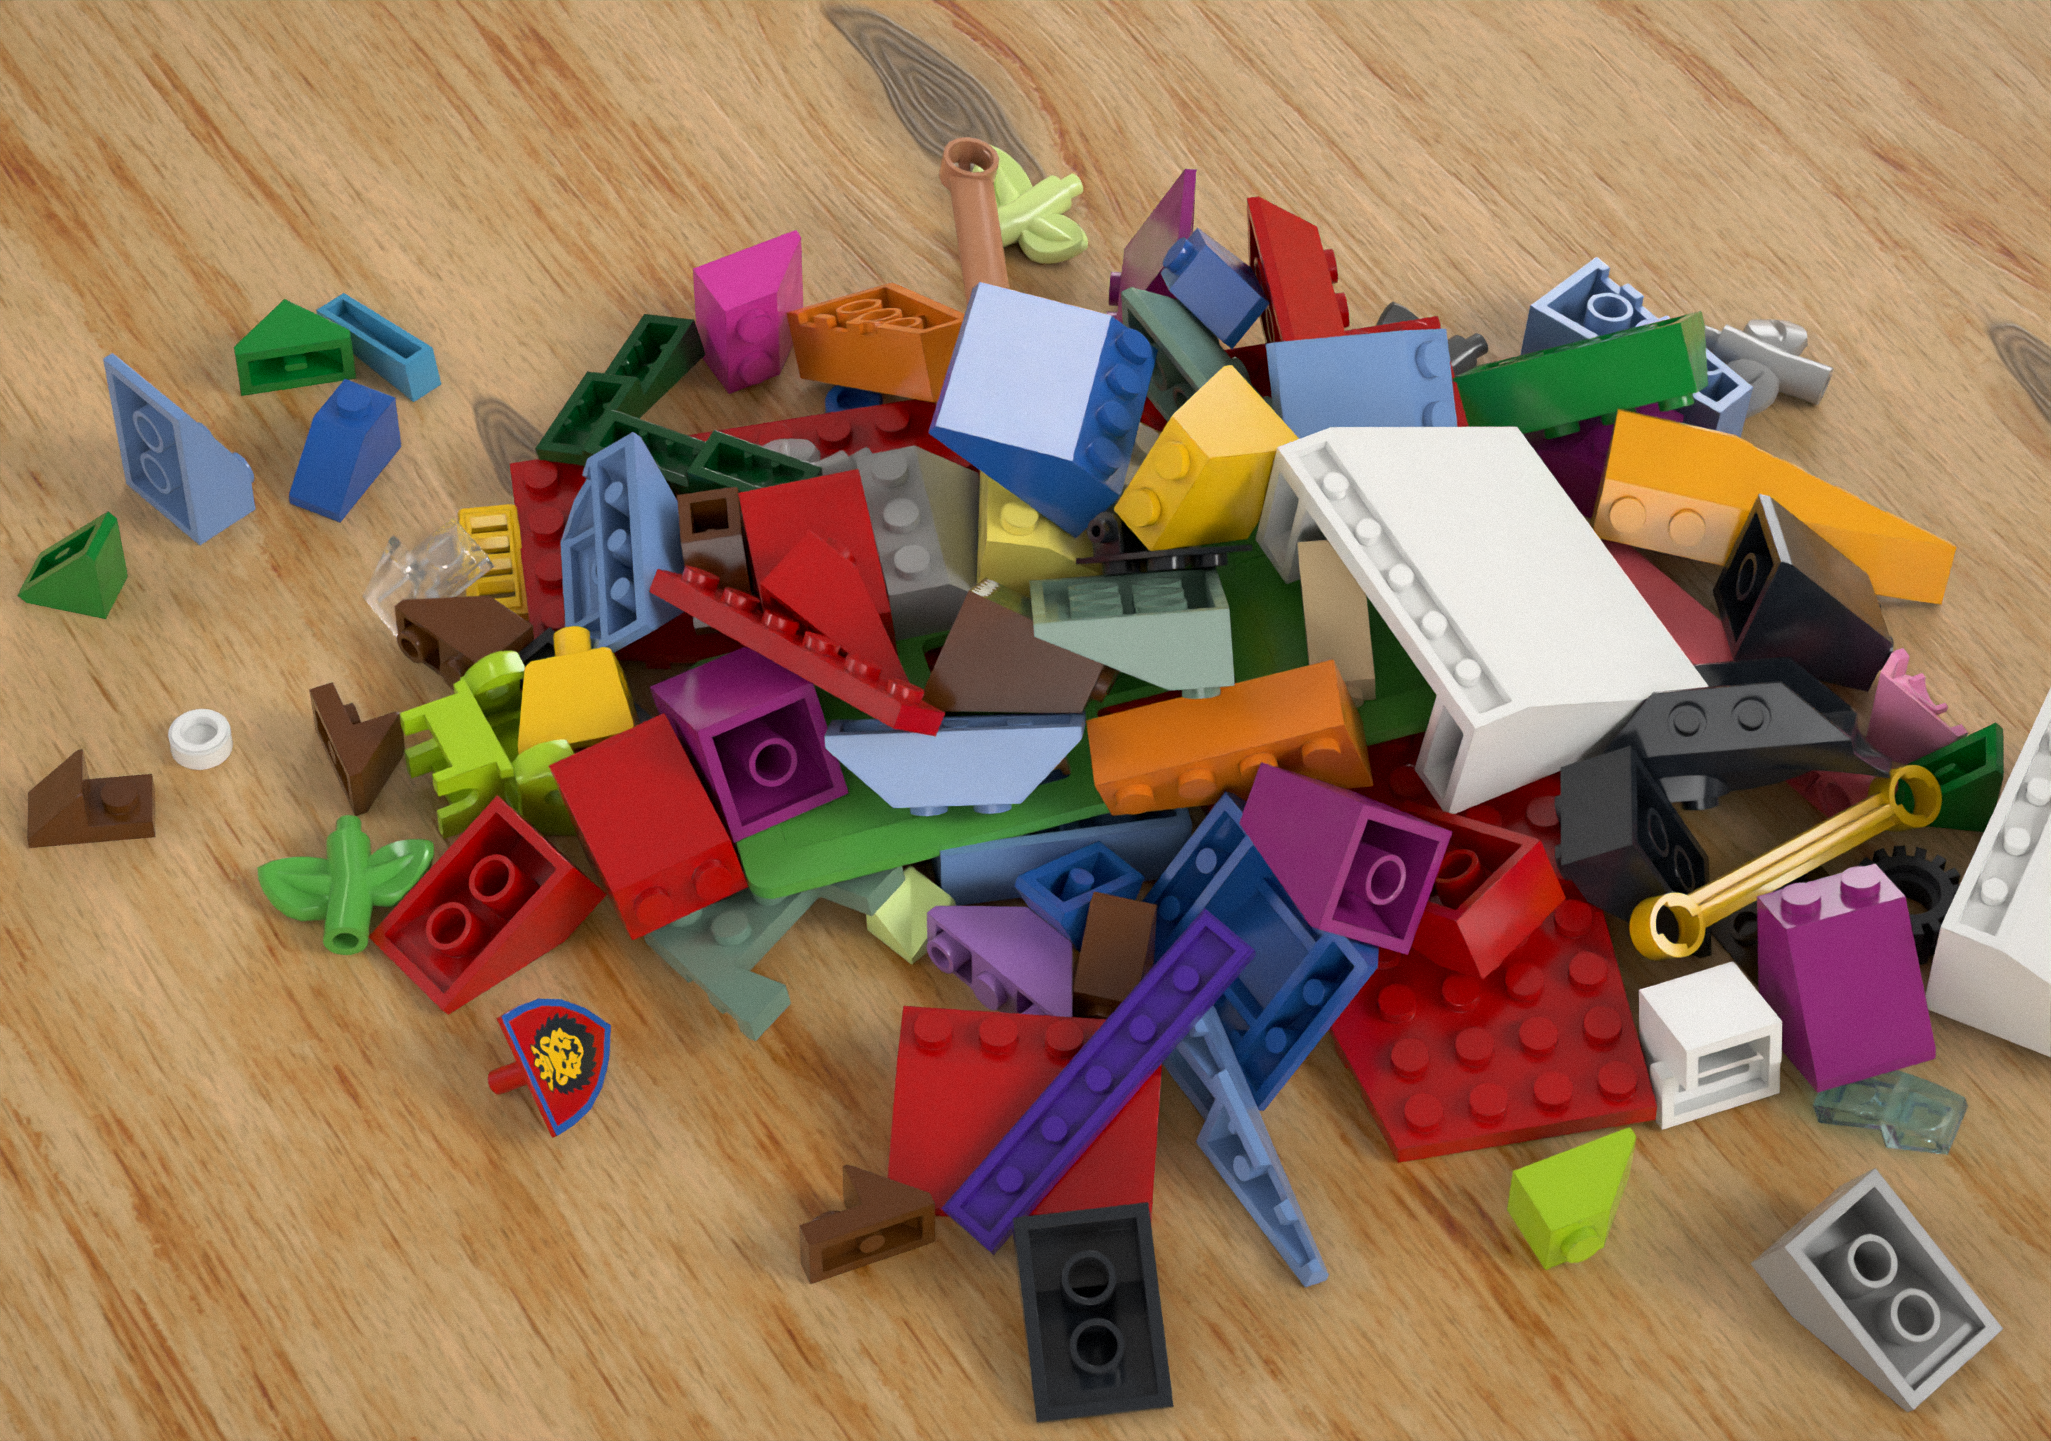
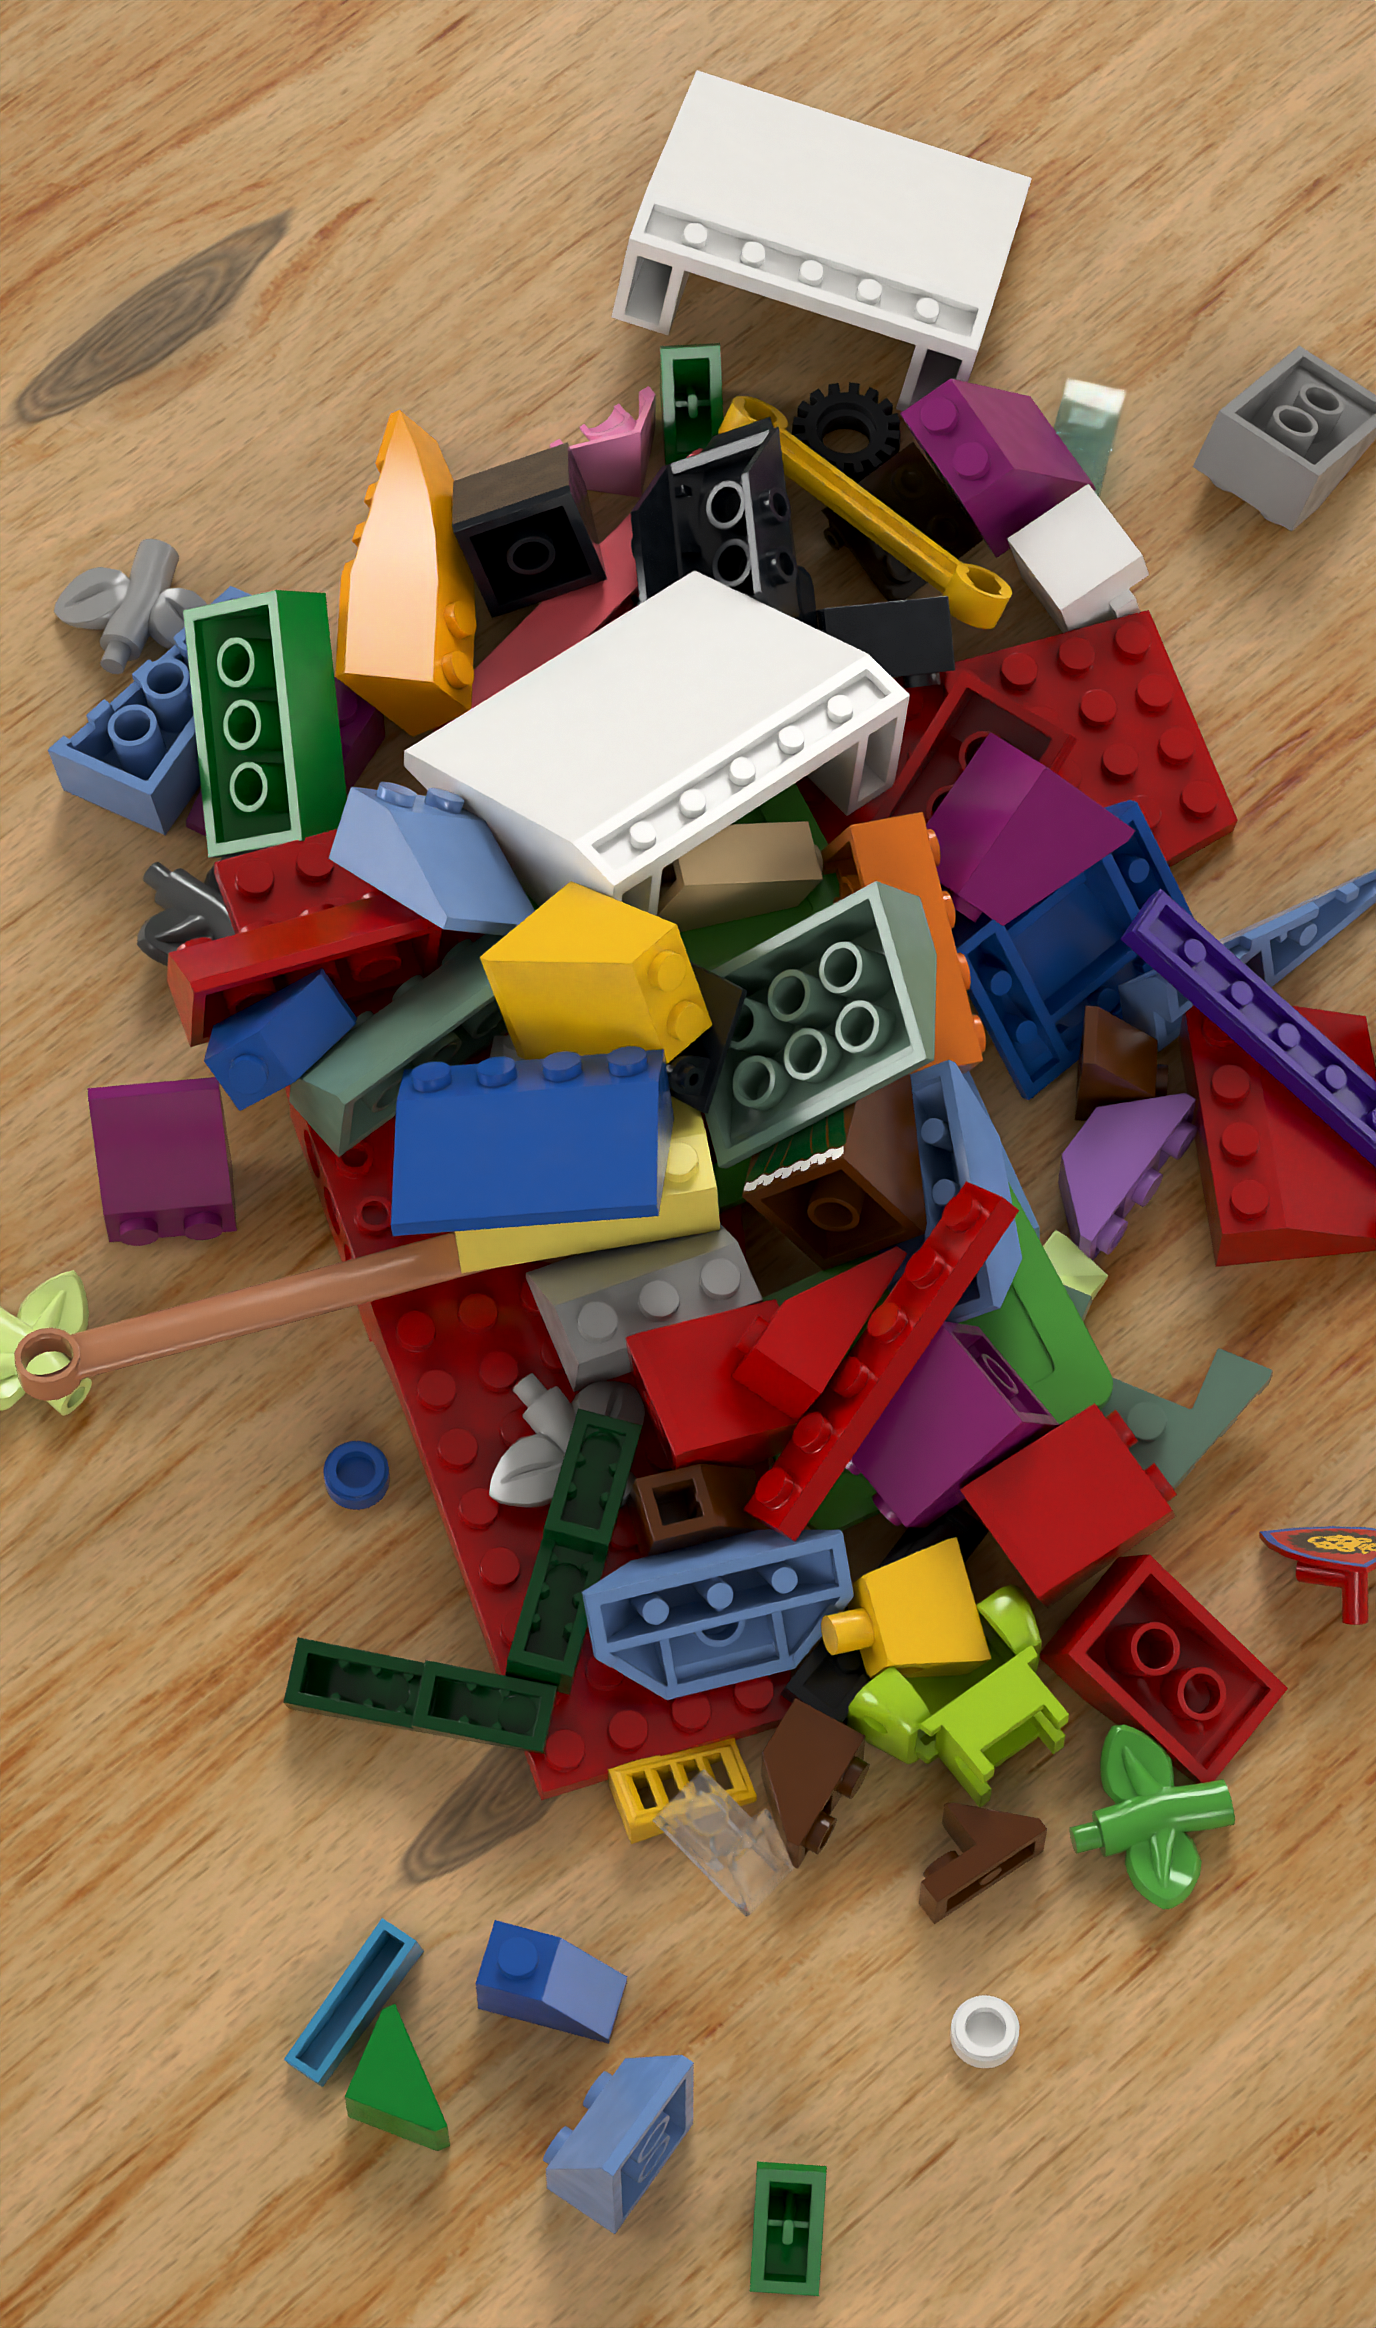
camera: 100 degrees left, 15 degrees up
reddish brown slope [27,749,156,848] -> none
dark pink slope [693,230,803,394] -> none
orange wedge [786,282,965,405] -> none
blue slope [1014,841,1145,953] -> none
lime slope [1507,1127,1636,1270] -> none

